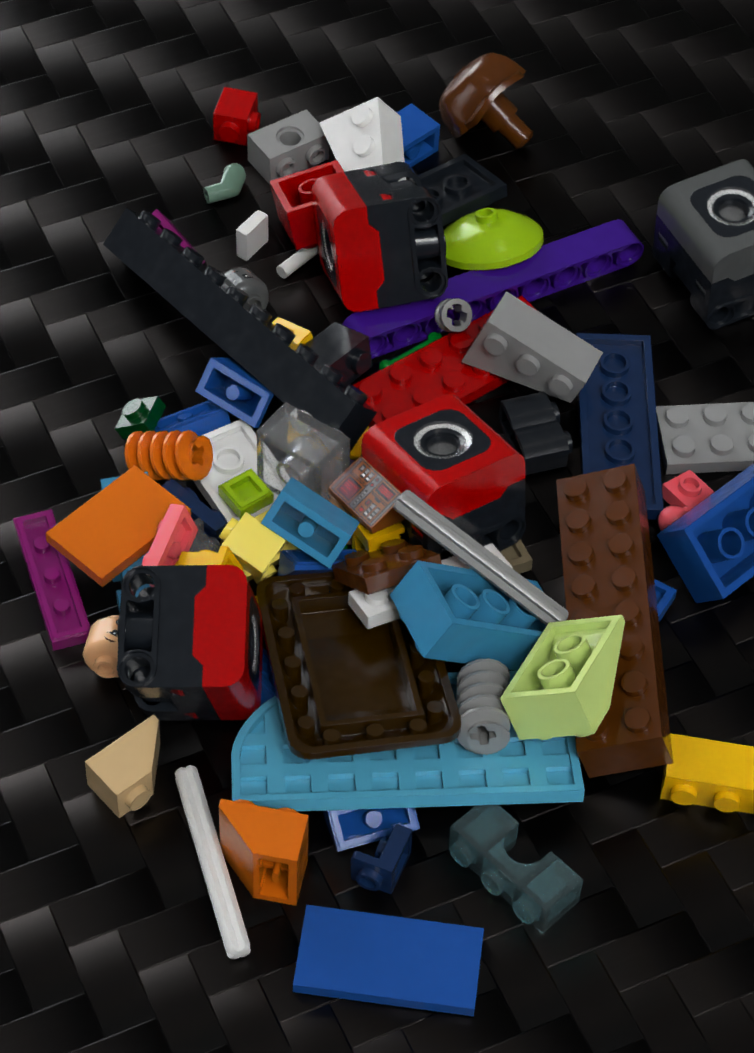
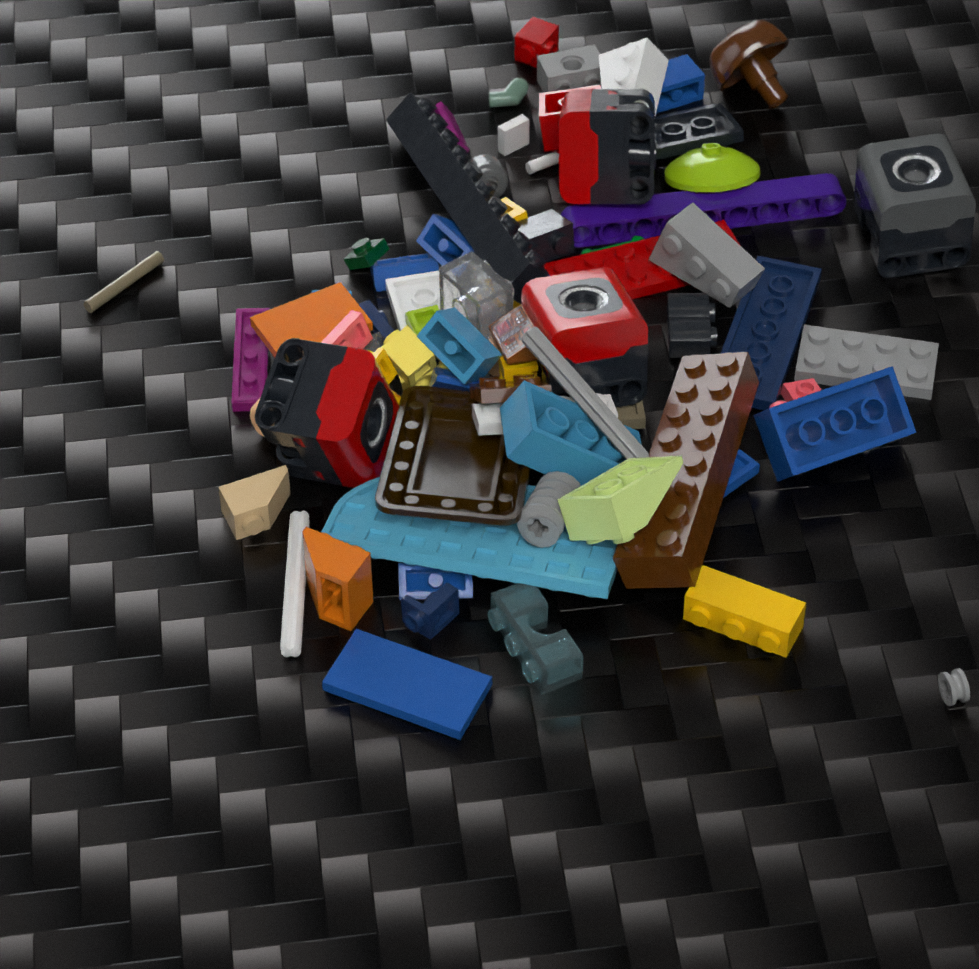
camera: 20 degrees right, 5 degrees down
orange piece [124,430,213,481] -> none
light grey bush [435,298,472,332] -> none

